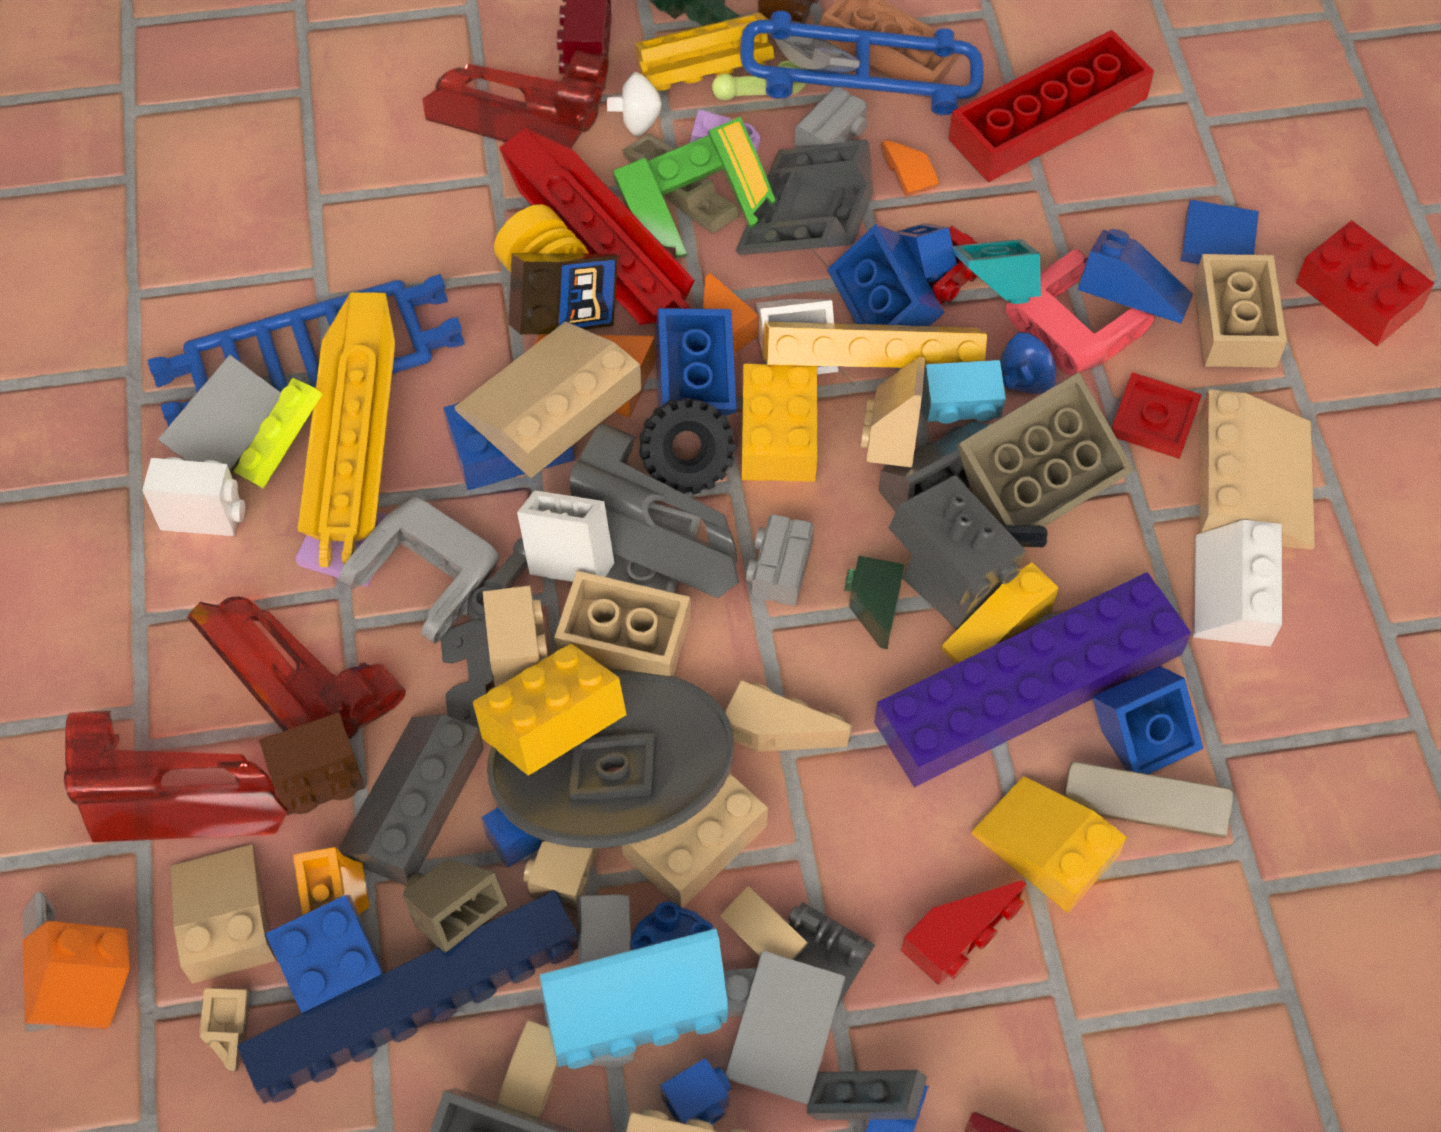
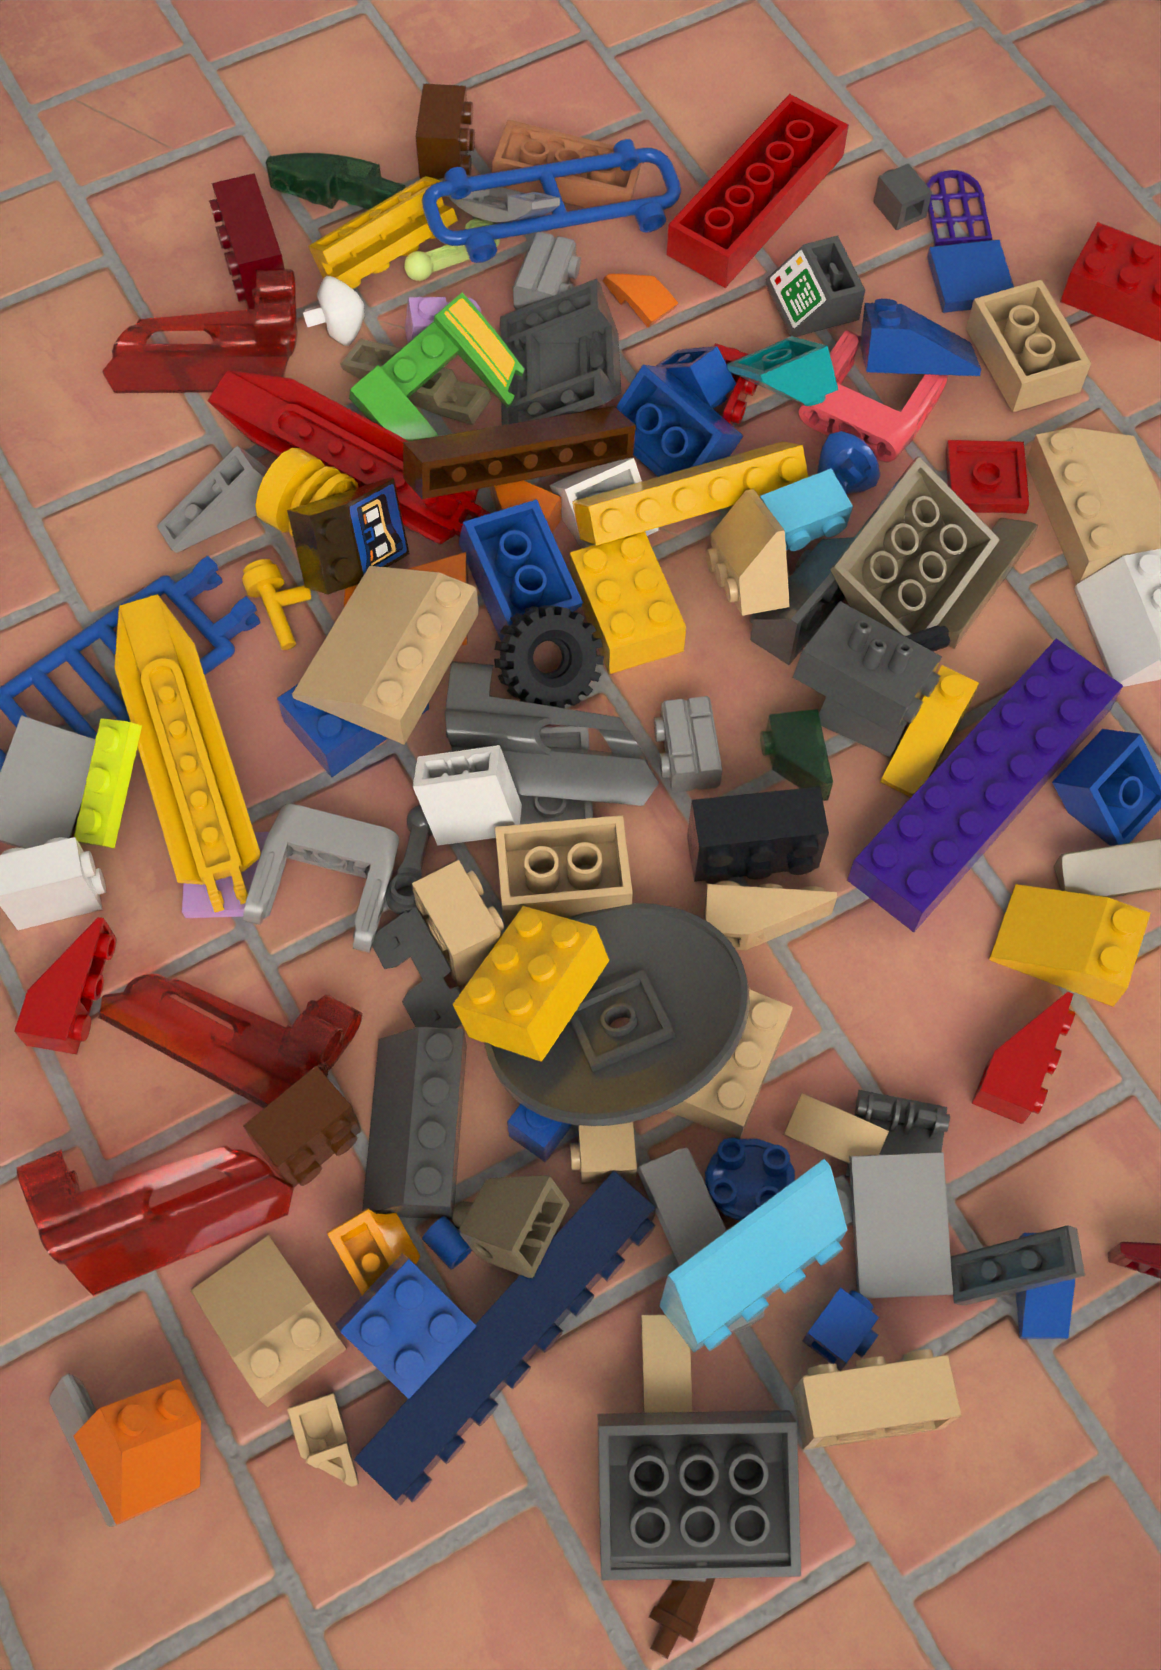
camera: 20 degrees left, 5 degrees up
none -> red slope [14,917,116,1055]
none -> light grey slope [157,446,268,553]
none -> yellow piece [242,559,311,650]
none -> reddish brown brick [403,406,636,499]
none -> blue hinge [422,1216,472,1269]
none -> black brick [687,786,829,884]
none -> dark grey slope [765,236,865,337]
none -> dark grey brick [874,163,932,231]
none -> dark purple window [927,170,992,246]
none -> dark tan slope [938,518,1038,649]

